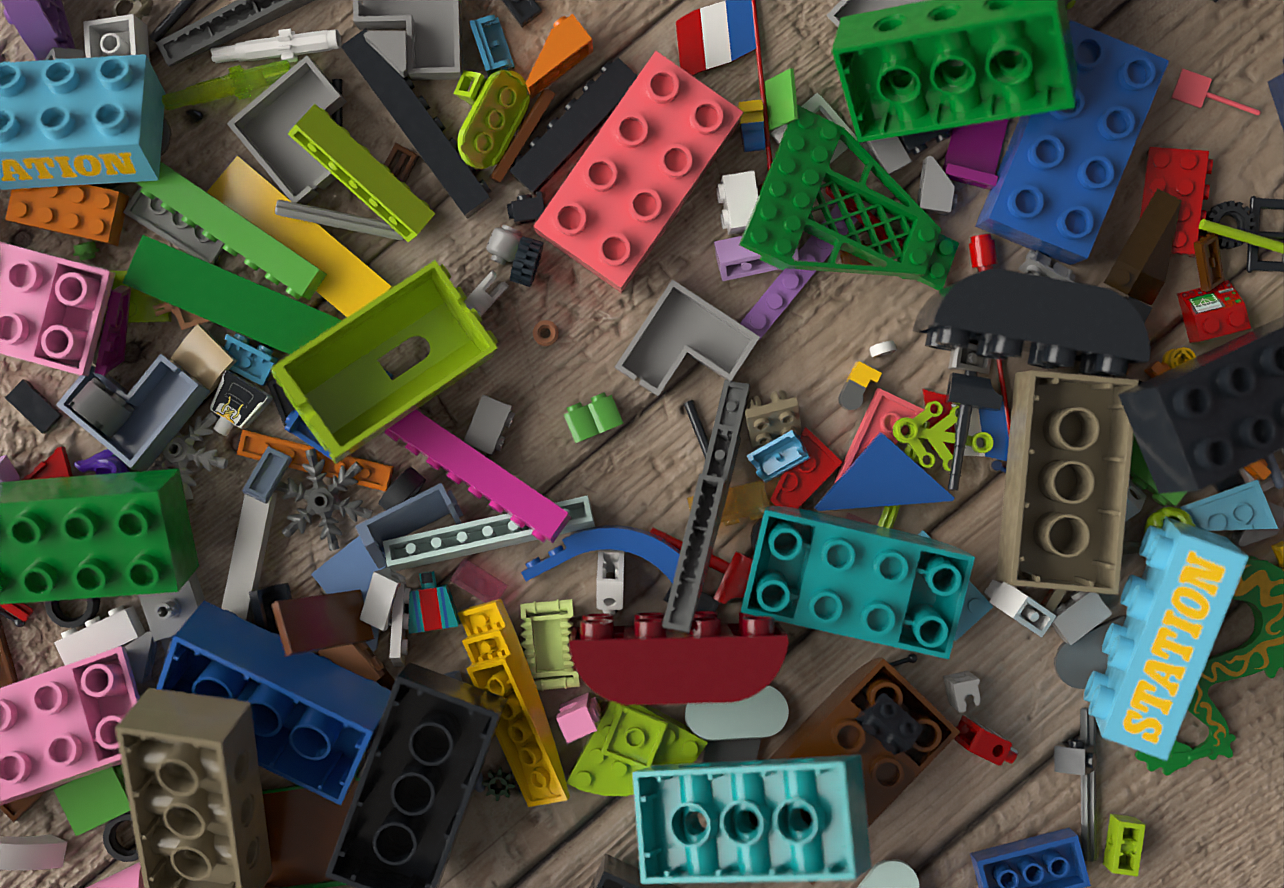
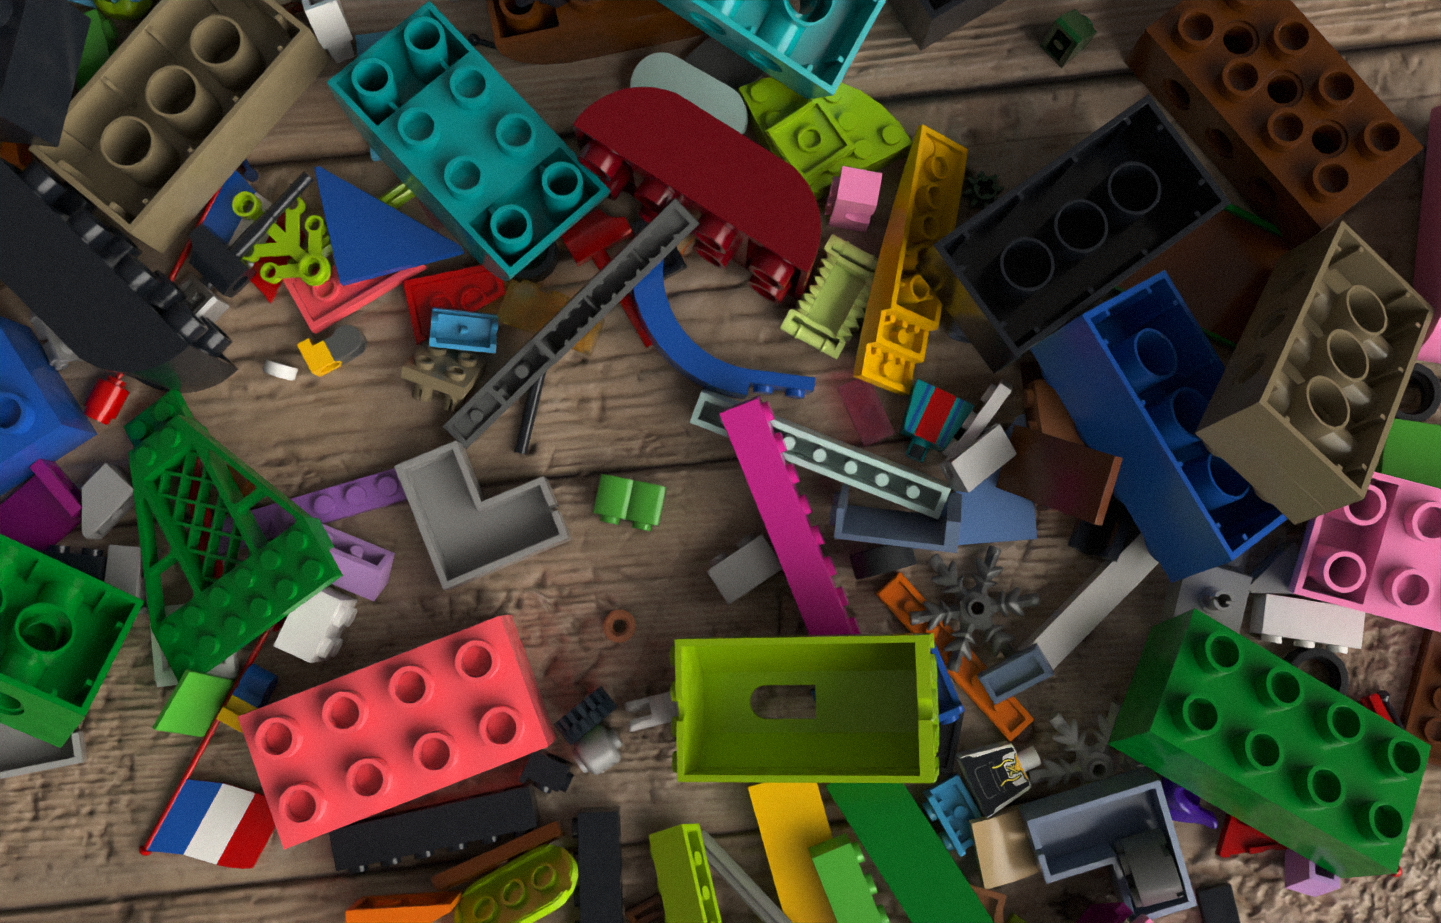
camera: 150 degrees left, 5 degrees down
white torso [597,550,624,614] -> none

